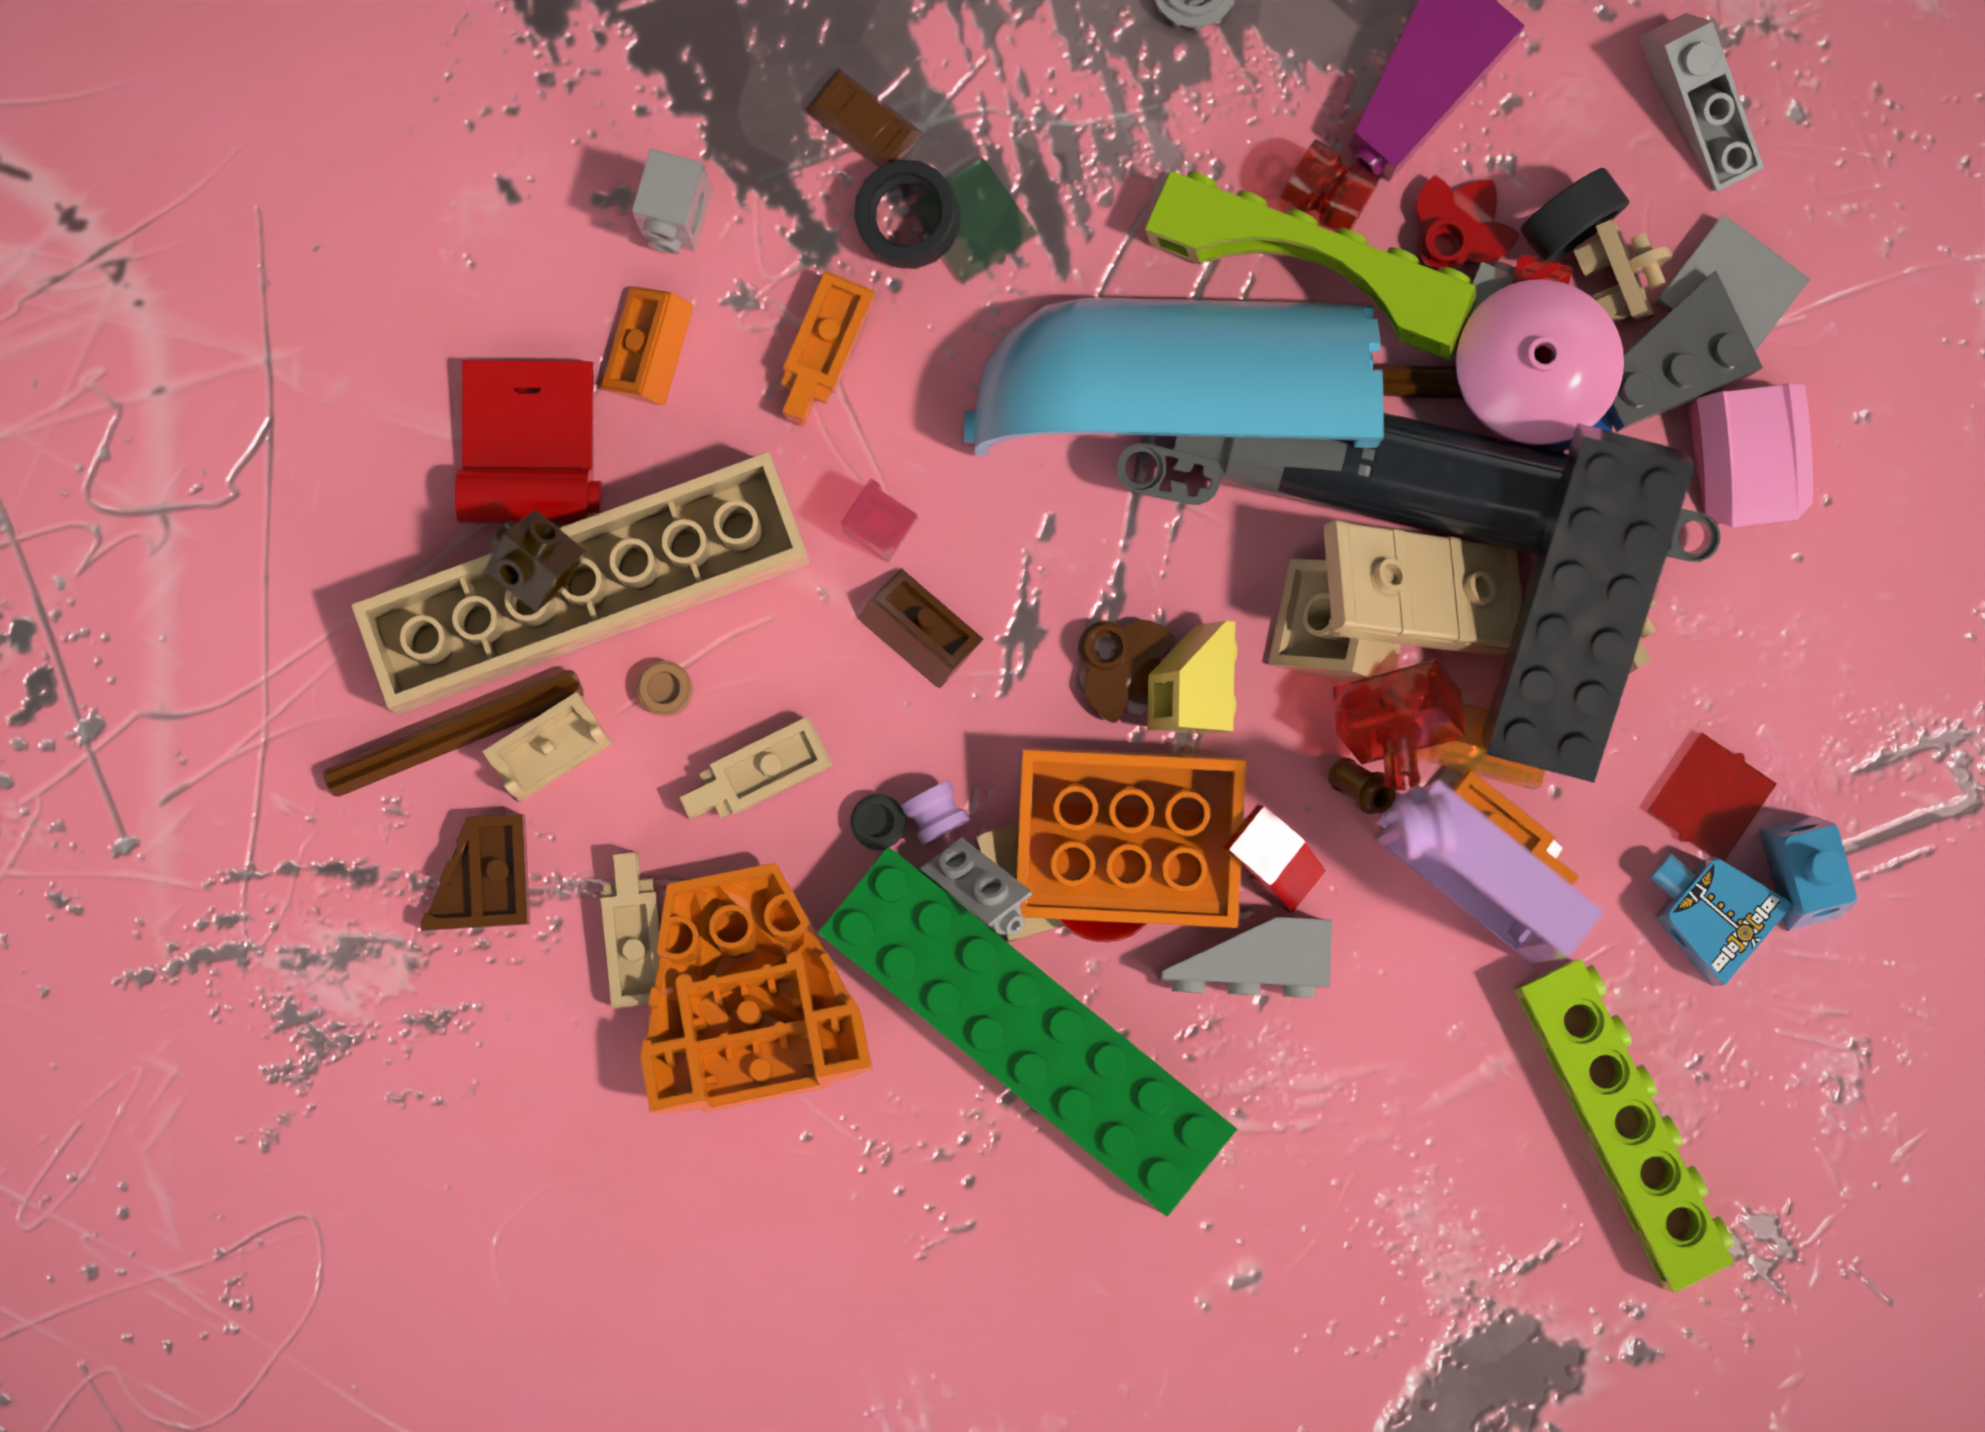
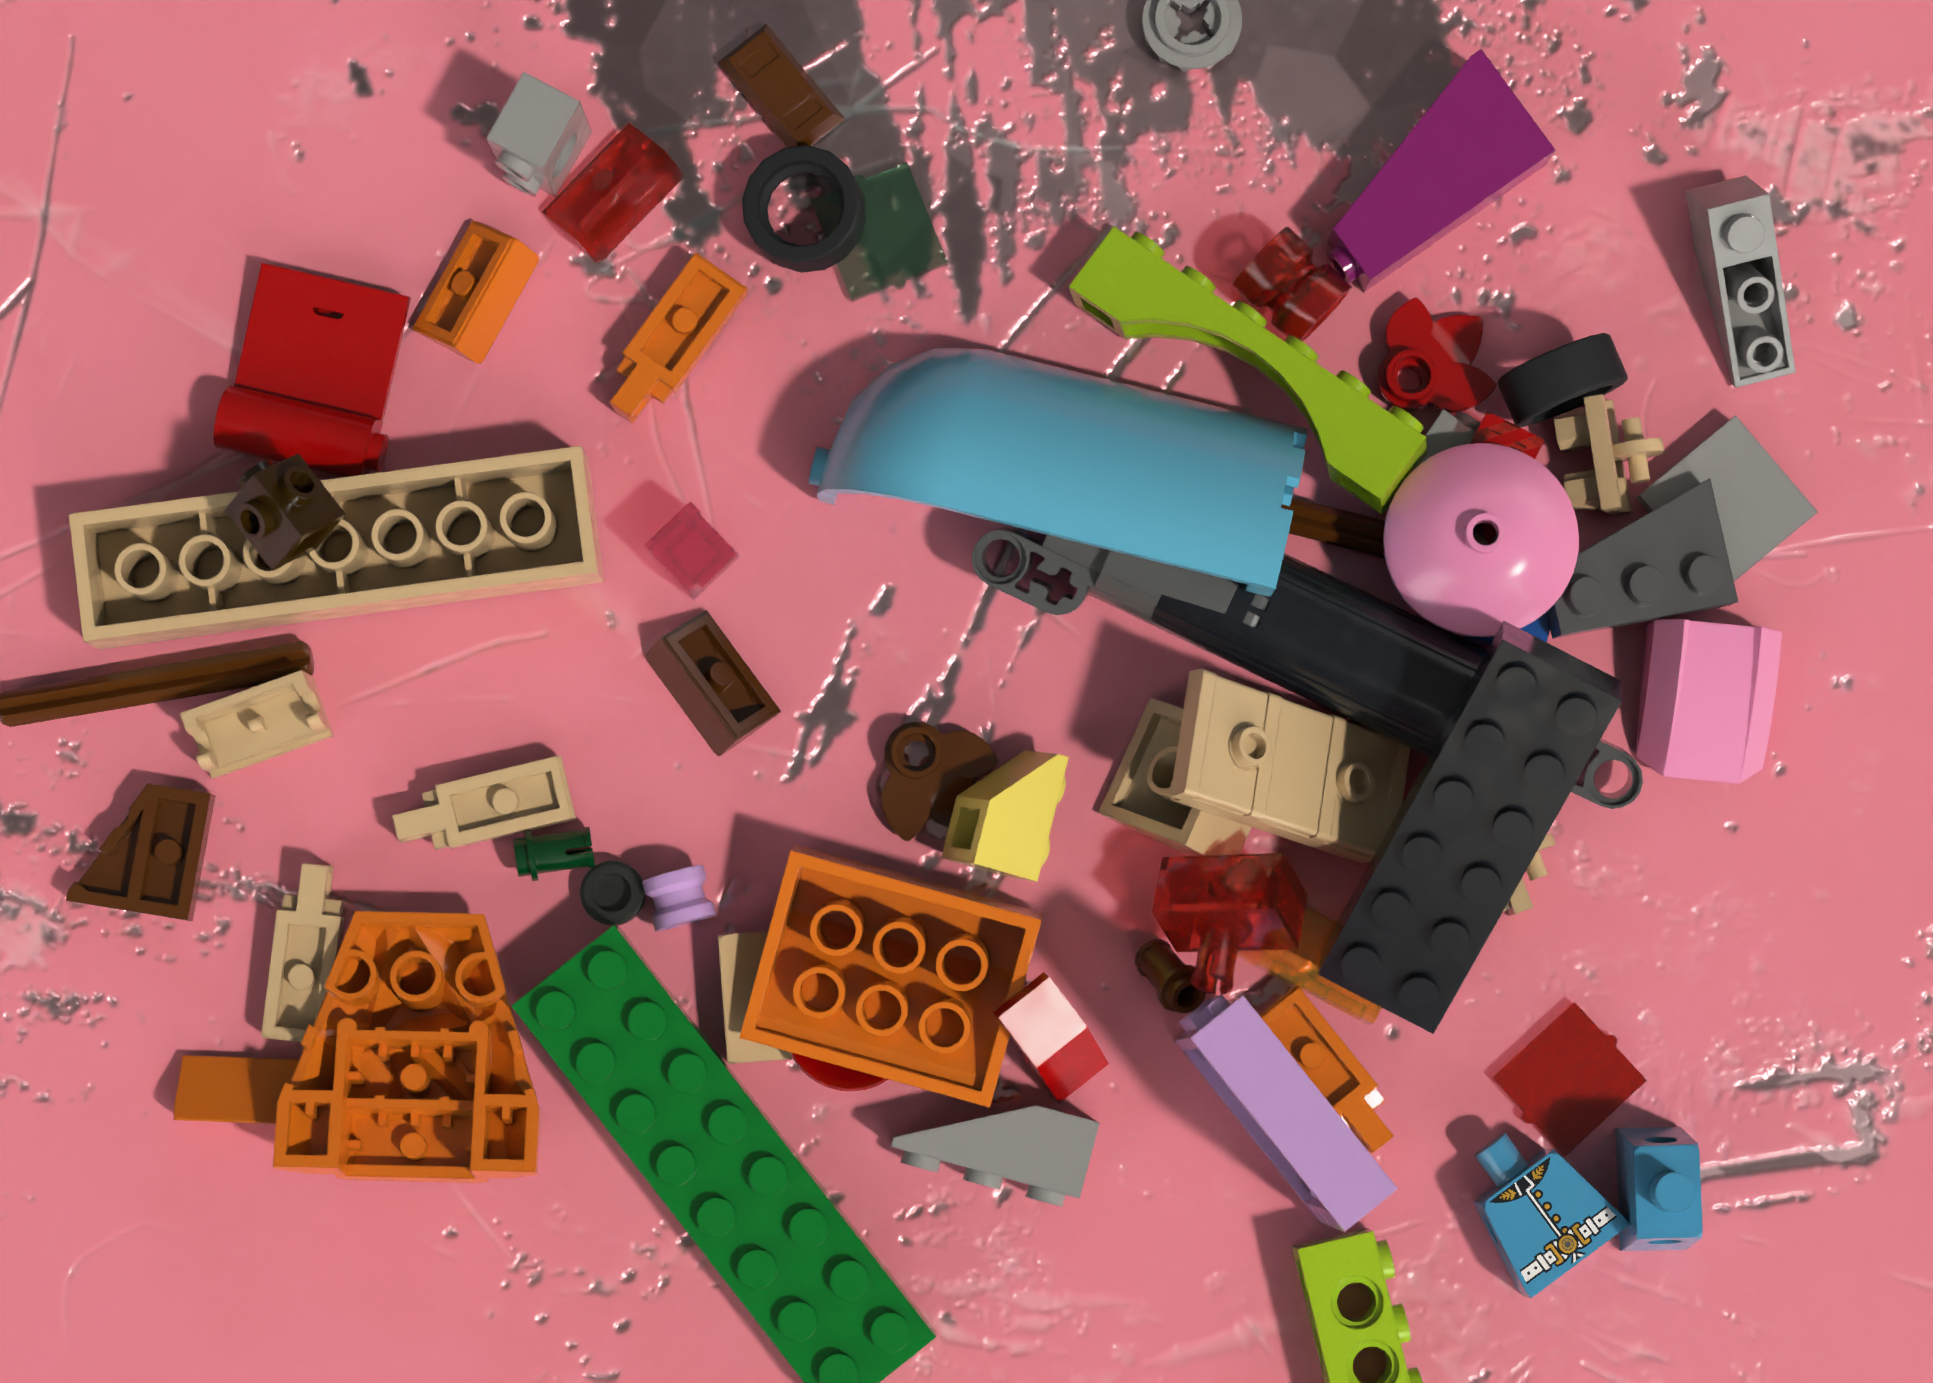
camera: 10 degrees right, 0 degrees up
medium nougat tile [637,661,693,717] -> none
light grey hinge [920,837,1032,935] -> none
lavender wheel [1395,793,1455,859] -> none
none -> orange slope [173,1055,299,1124]
none -> dark green pin [513,826,595,881]
none -> clear red slope [542,123,683,263]

